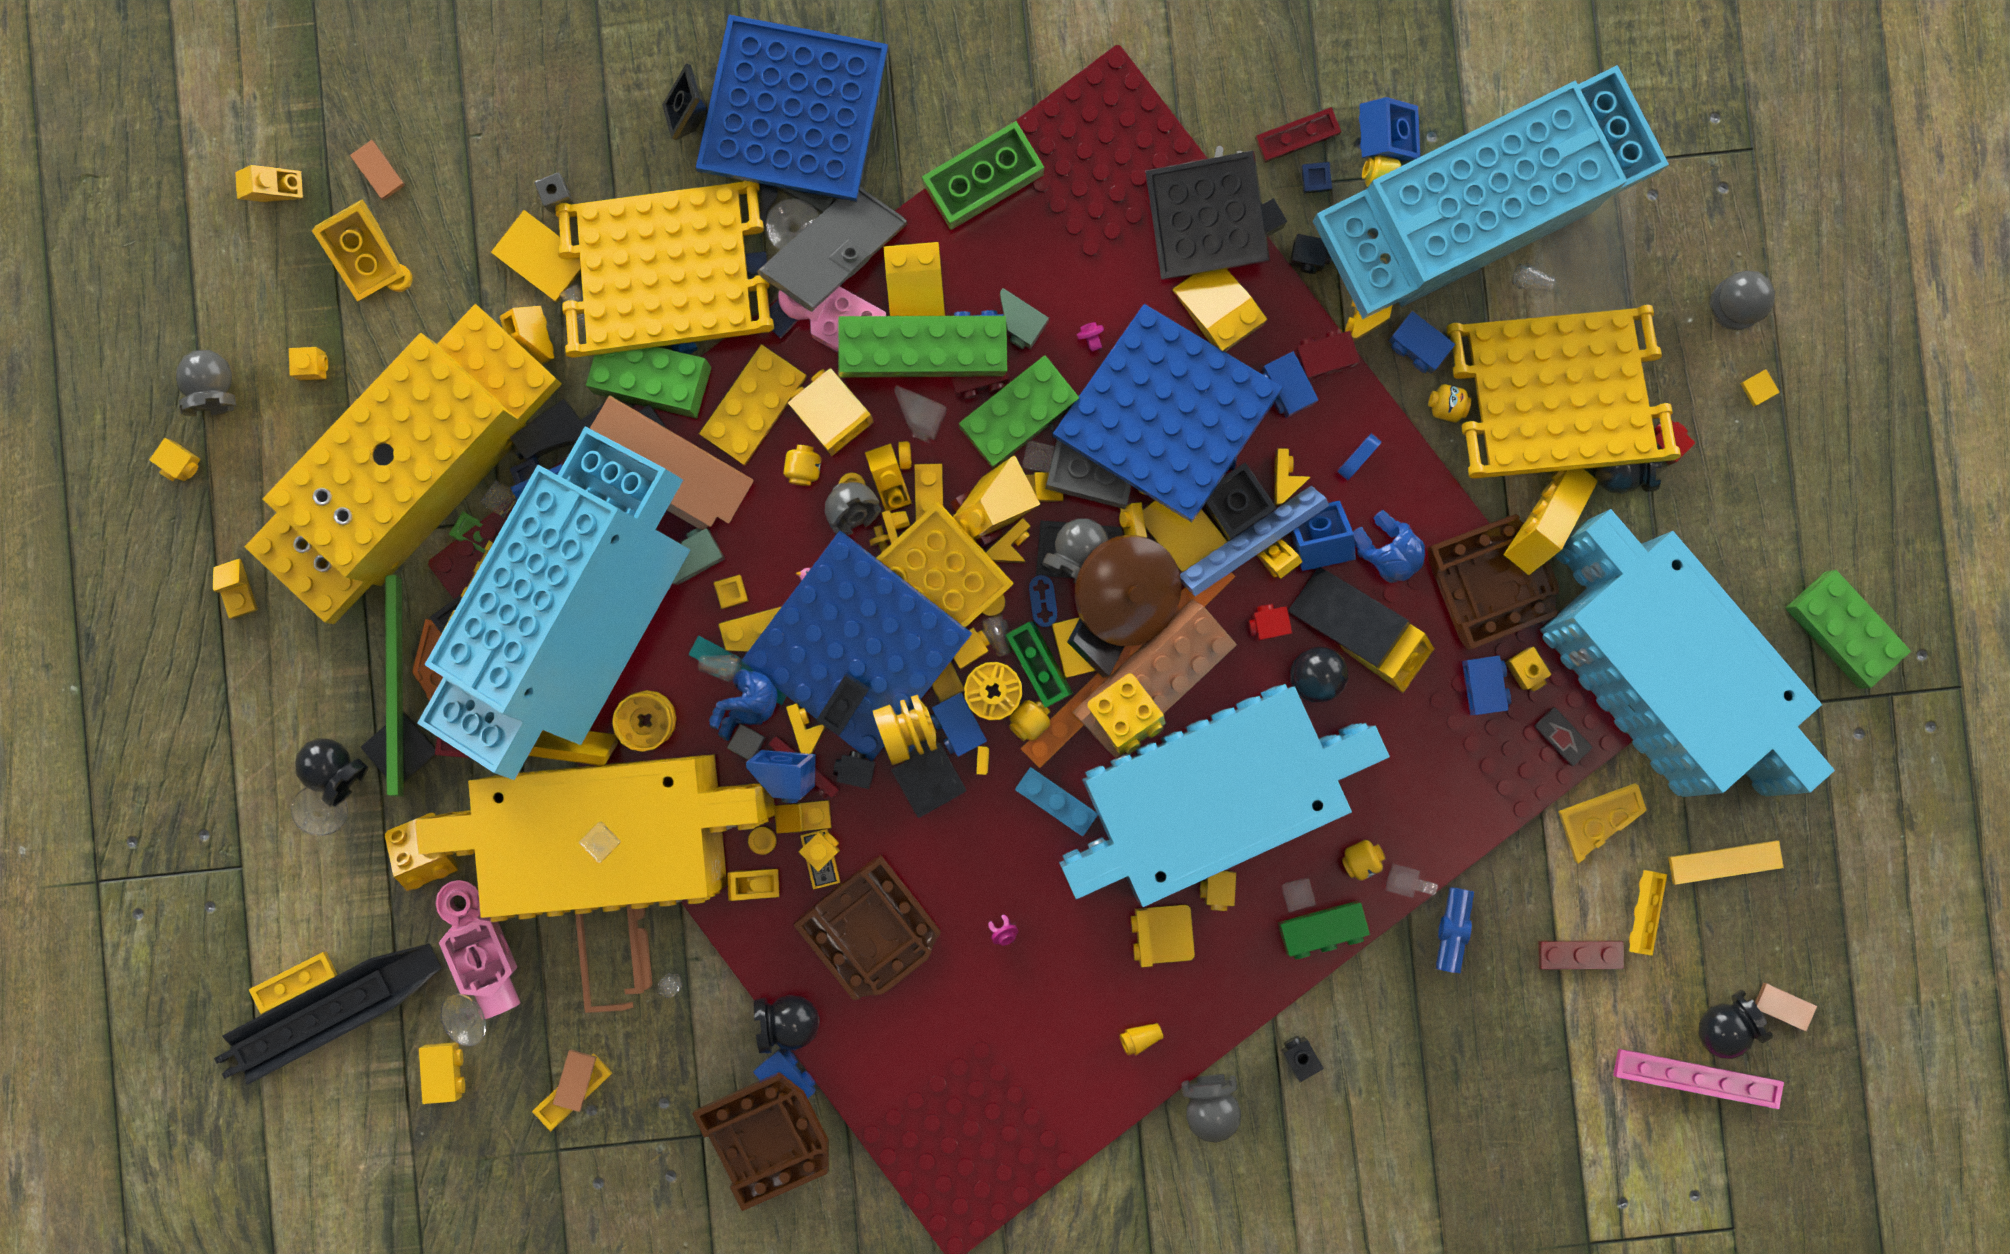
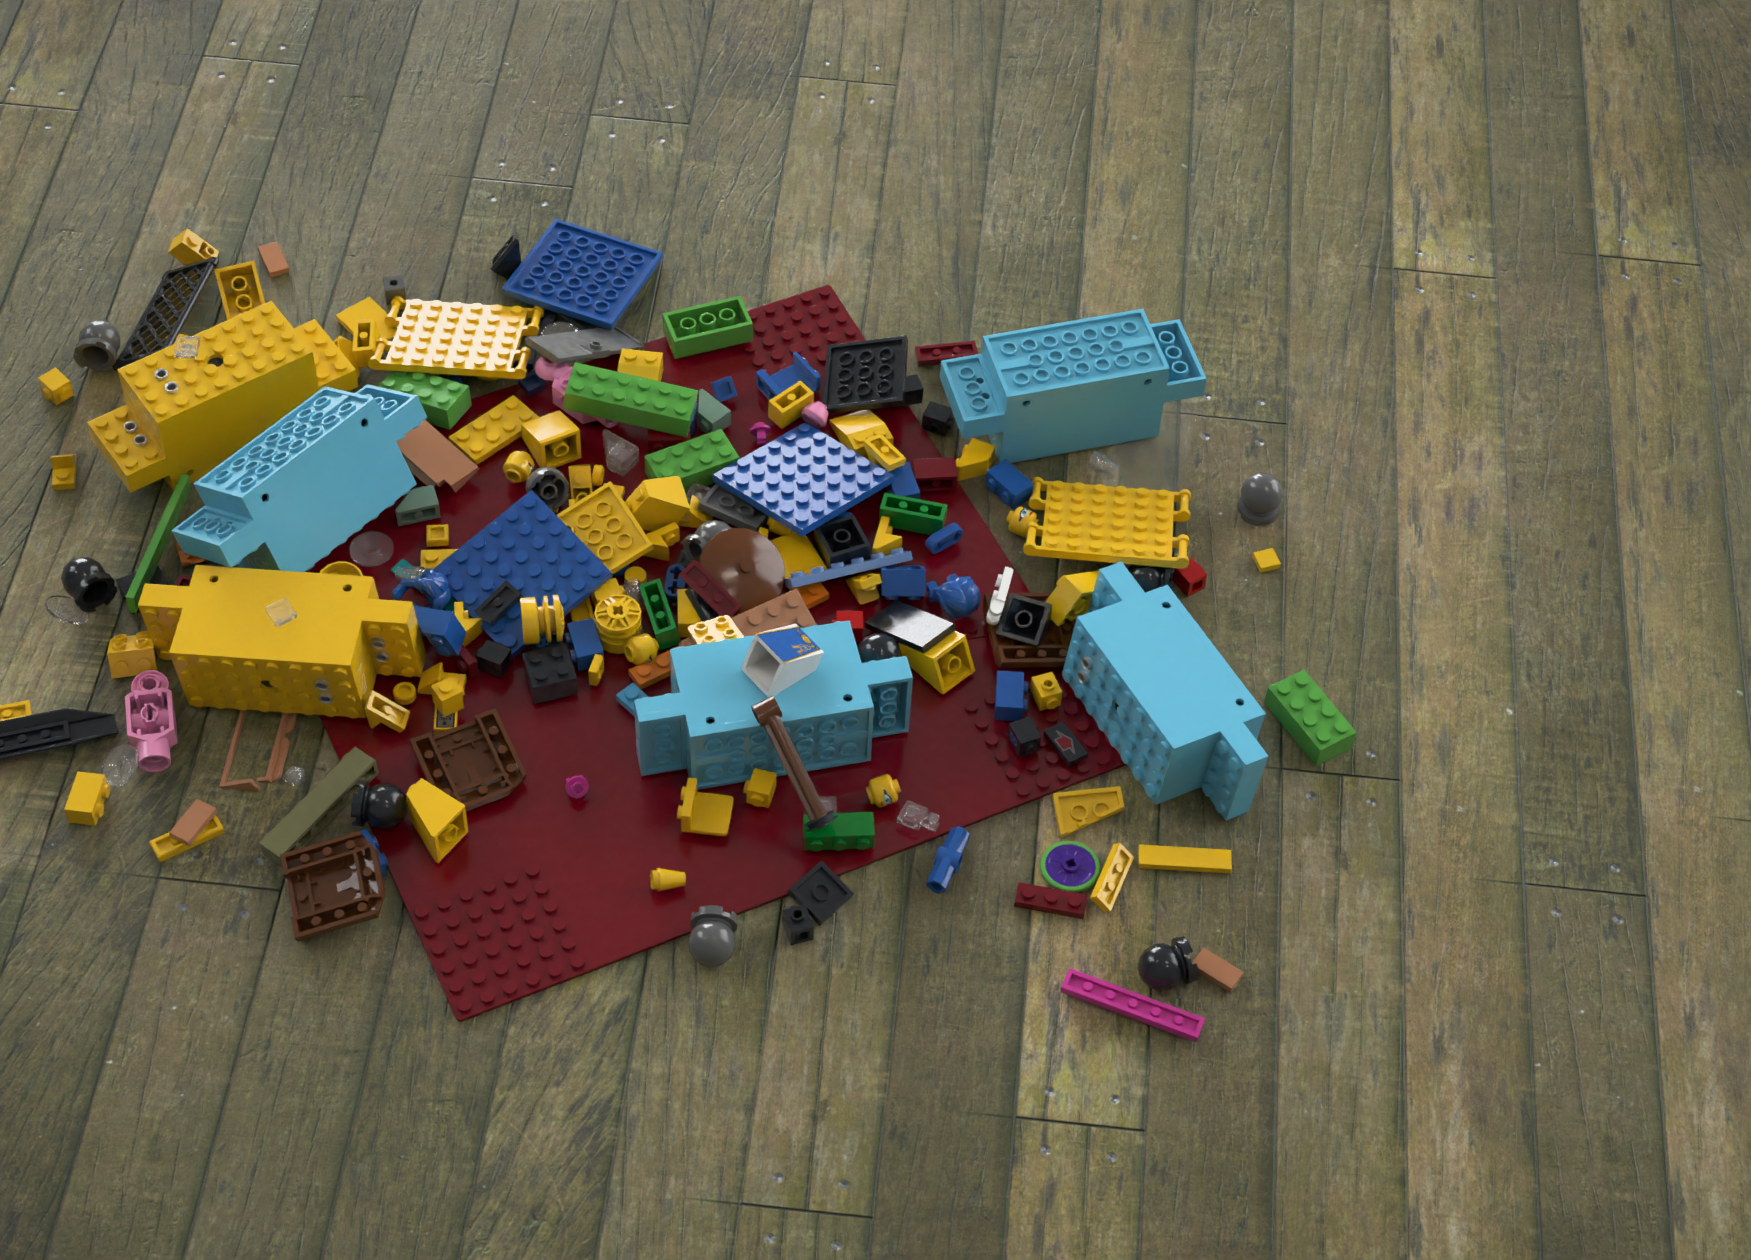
camera: 10 degrees right, 35 degrees down
none -> black door [112,257,219,371]
none -> clear plate [174,336,200,358]
none -> olive brick [259,747,380,867]
none -> clear dish [350,531,394,567]
none -> yellow brick [352,319,380,368]
none -> yellow slope [406,778,469,863]
none -> dark red plate [679,559,742,618]
none -> blue plate [710,376,738,402]
none -> white slope [741,624,824,697]
none -> reddish brown piece [751,696,838,832]
none -> blue panel [756,352,821,400]
none -> yellow brick [768,381,814,429]
none -> black plate [787,860,854,926]
none -> bright pink cone [801,401,828,428]
none -> yellow slope [863,434,906,472]
none -> green brick [879,493,947,535]
none -> white hinge [986,566,1013,625]
none -> black slope [996,593,1052,646]
none -> black brick [1008,717,1041,757]
none -> dark purple wheel [1040,841,1101,893]

